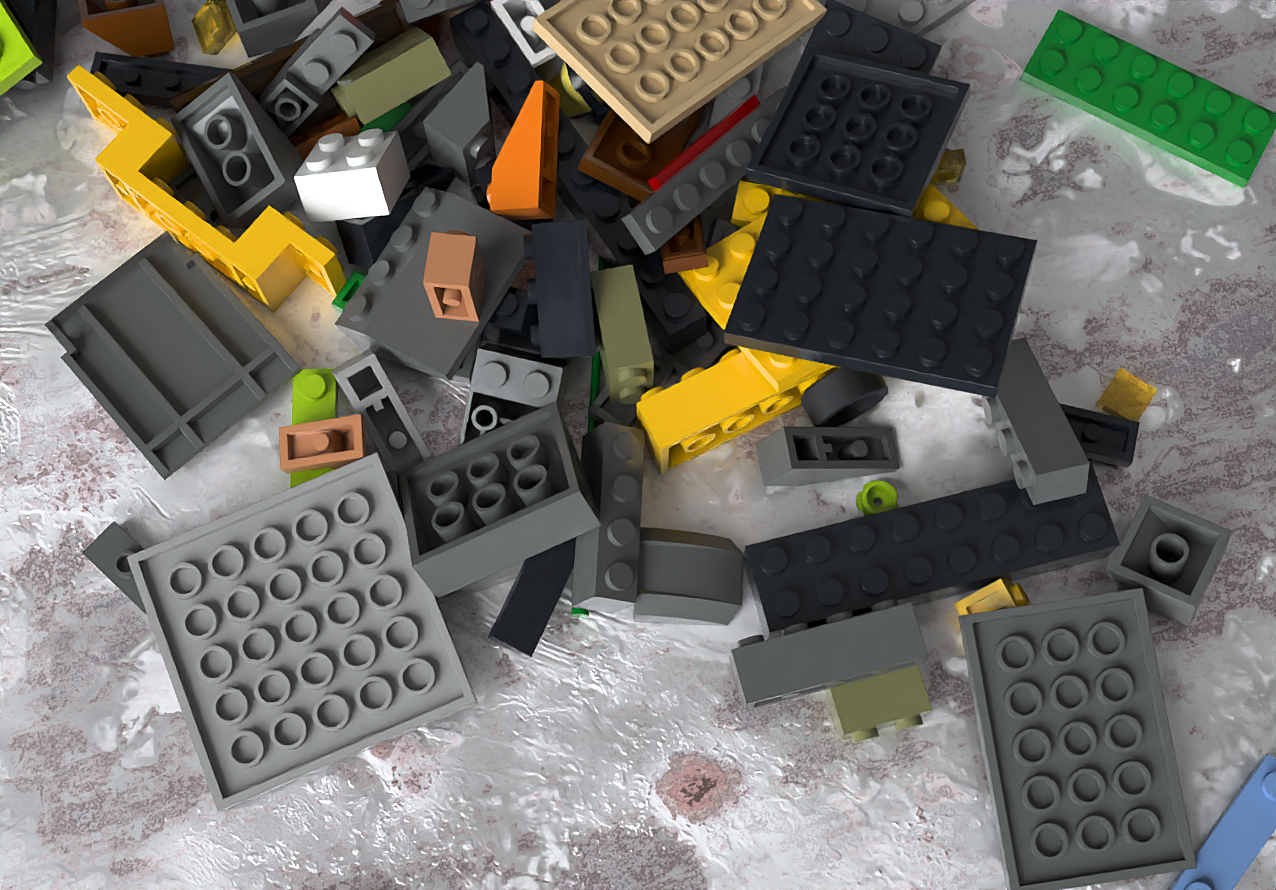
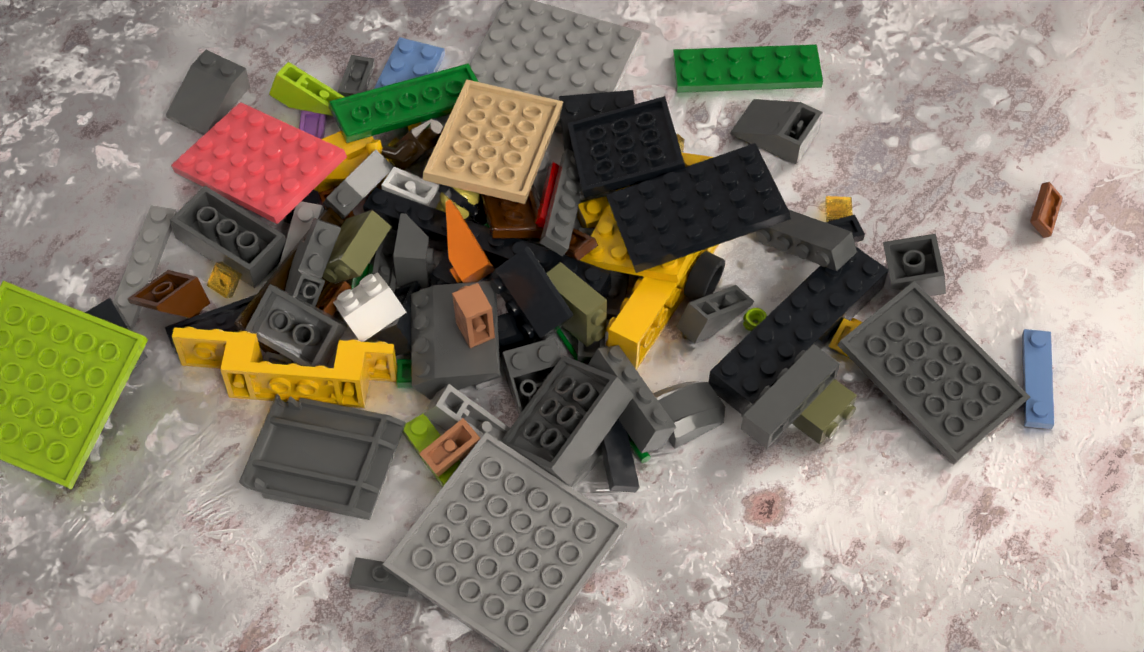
camera: 35 degrees left, 15 degrees down
none -> dark grey slope [730,99,823,165]

